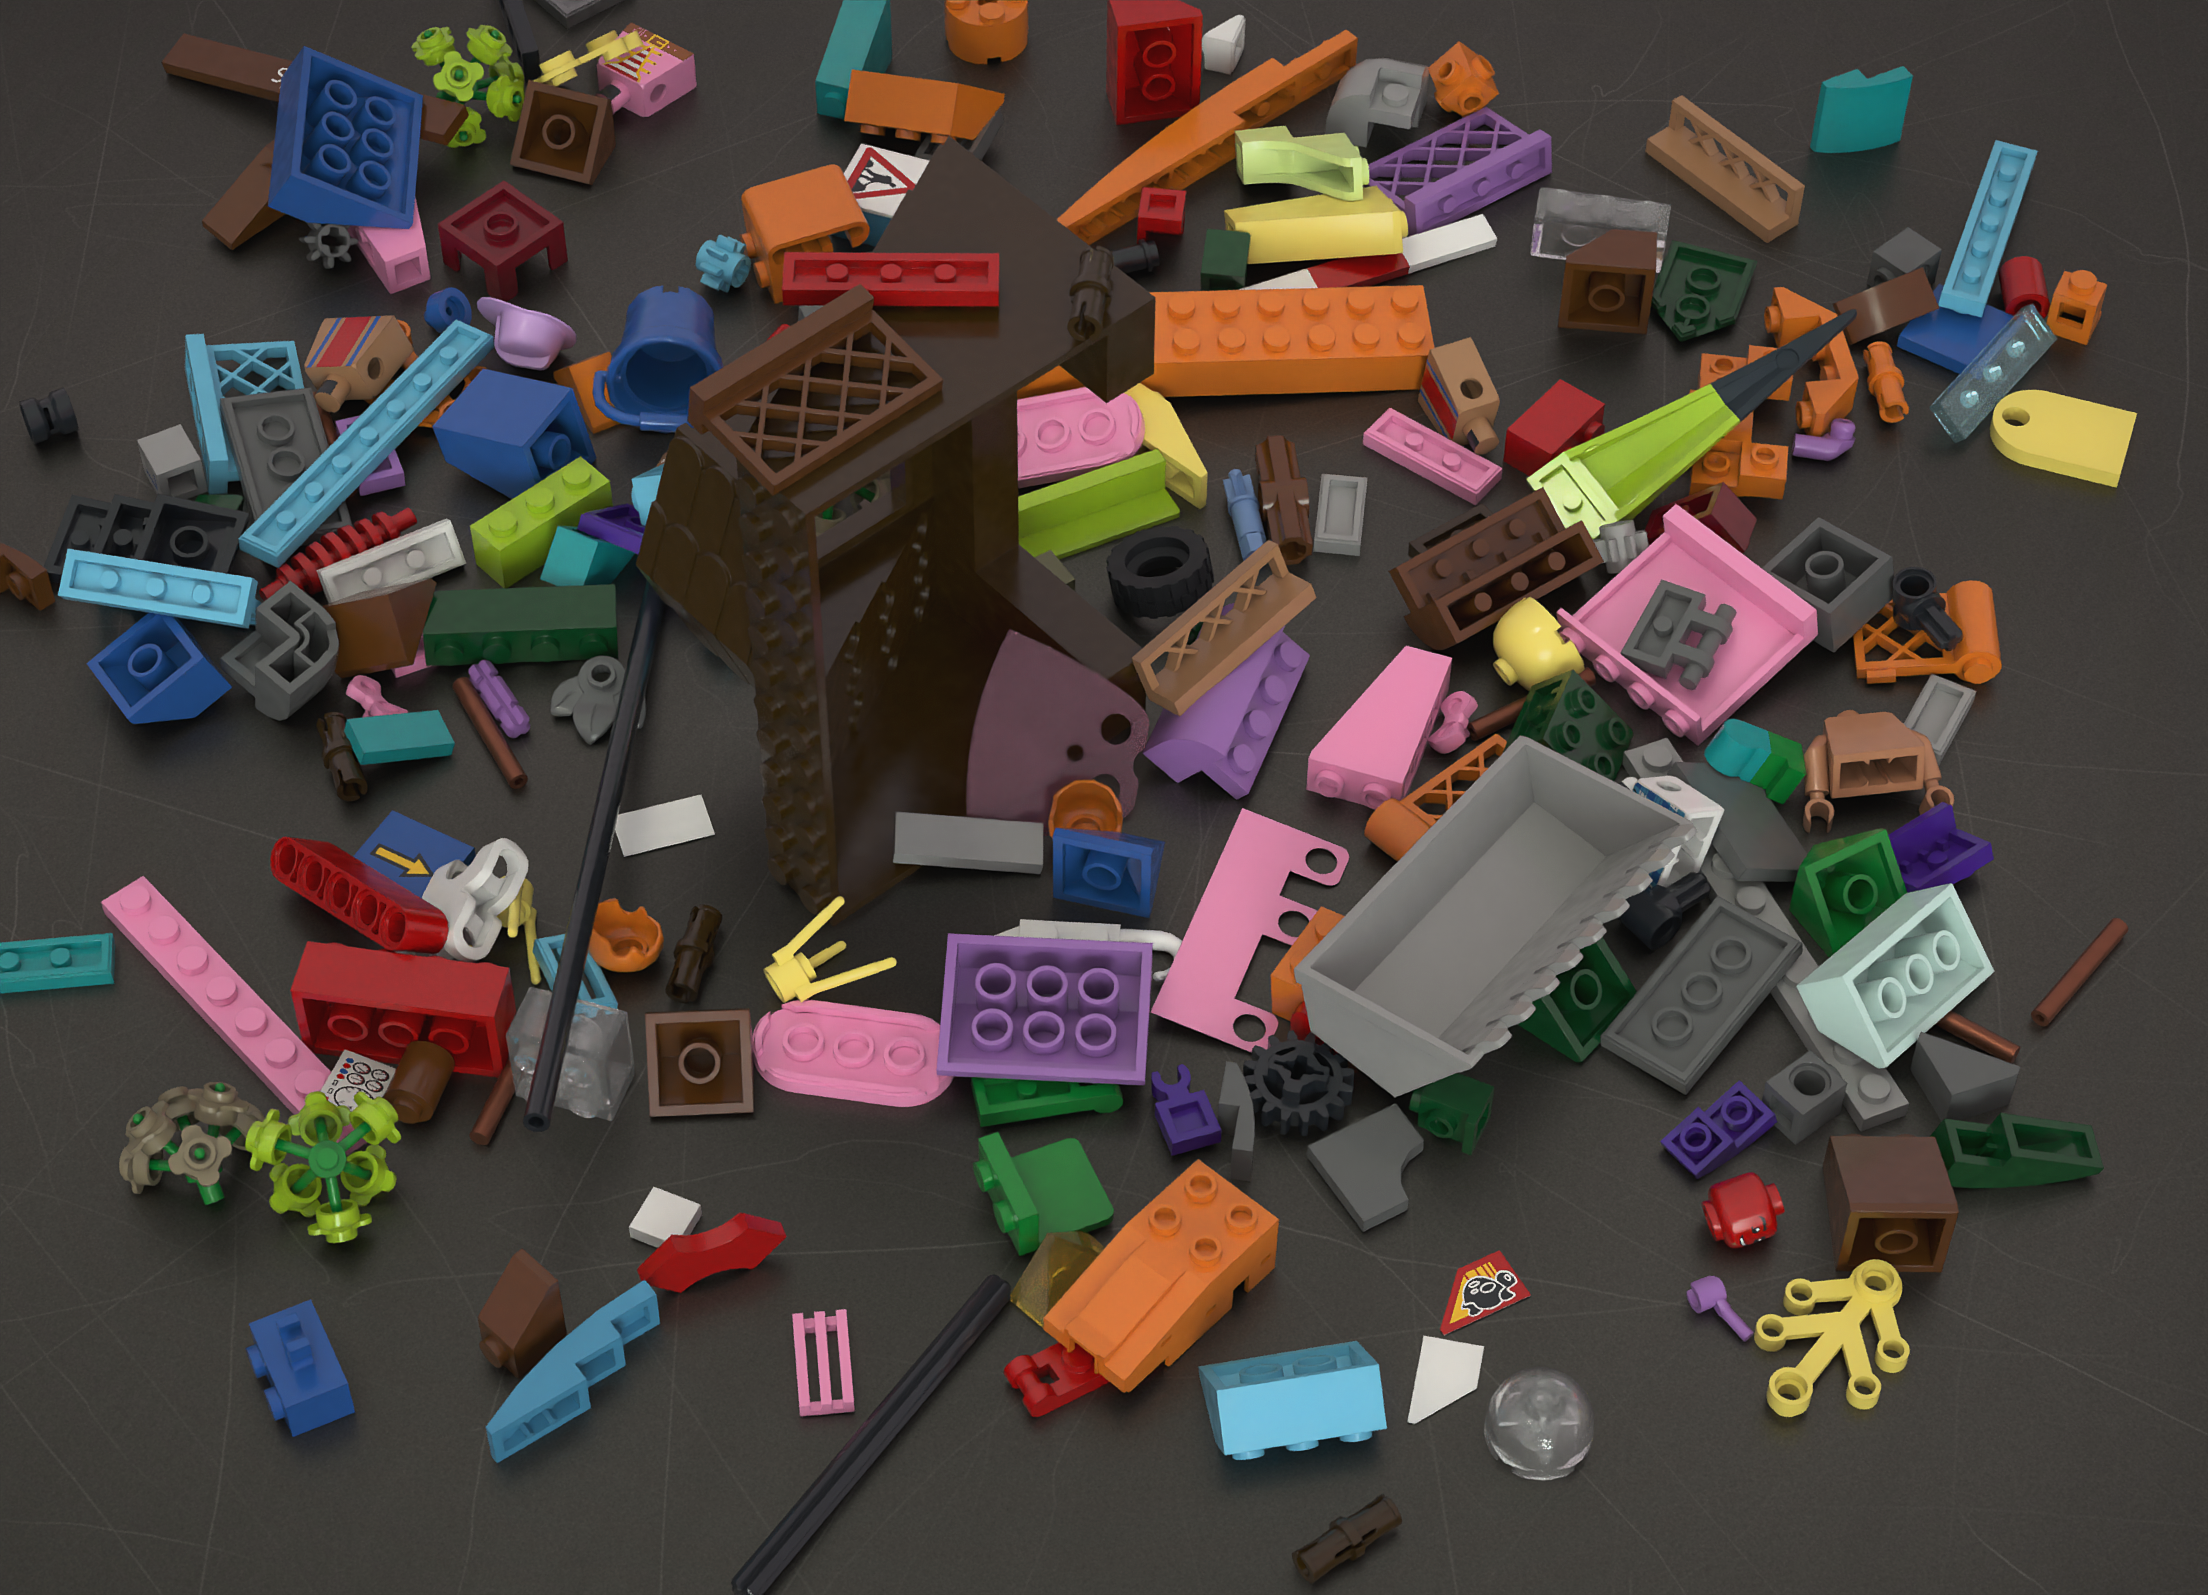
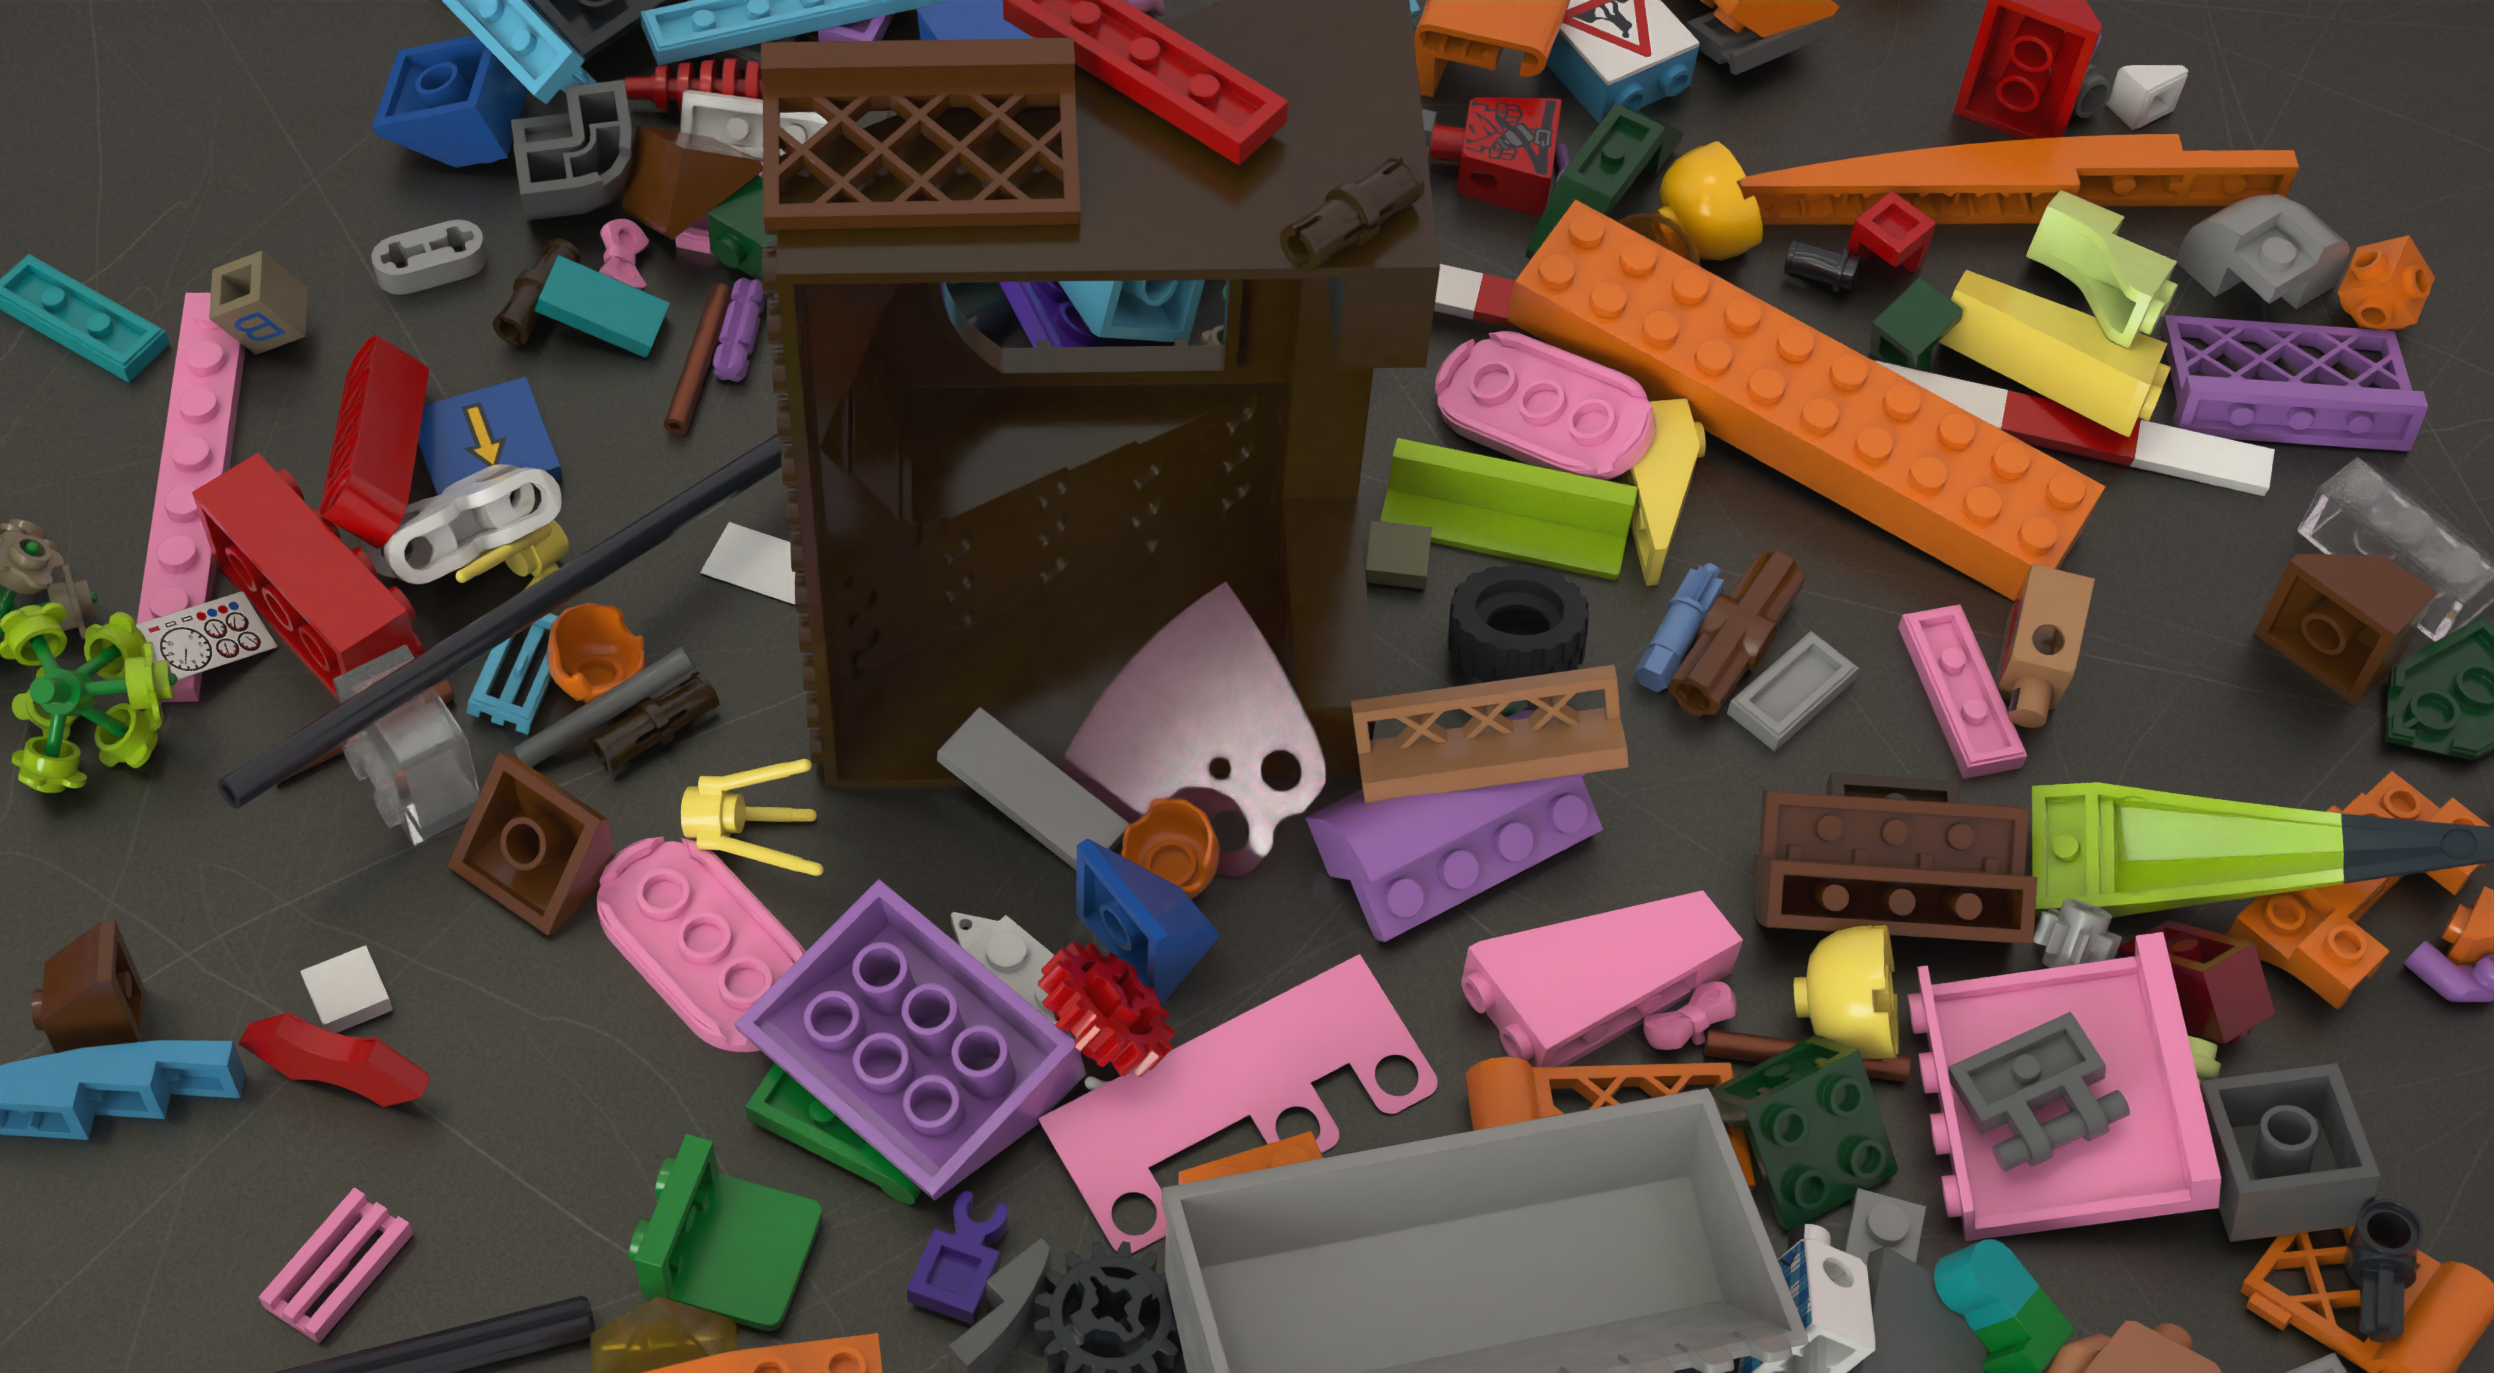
camera: 35 degrees right, 5 degrees up
reddish brown brick [384,1041,455,1124] -> none
red brick [1503,379,1605,476] -> none
none -> dark tan brick [209,251,308,355]
none -> light grey beam [371,219,487,295]
none -> dark grey bar [514,646,695,768]
none -> red gear [1038,941,1175,1077]

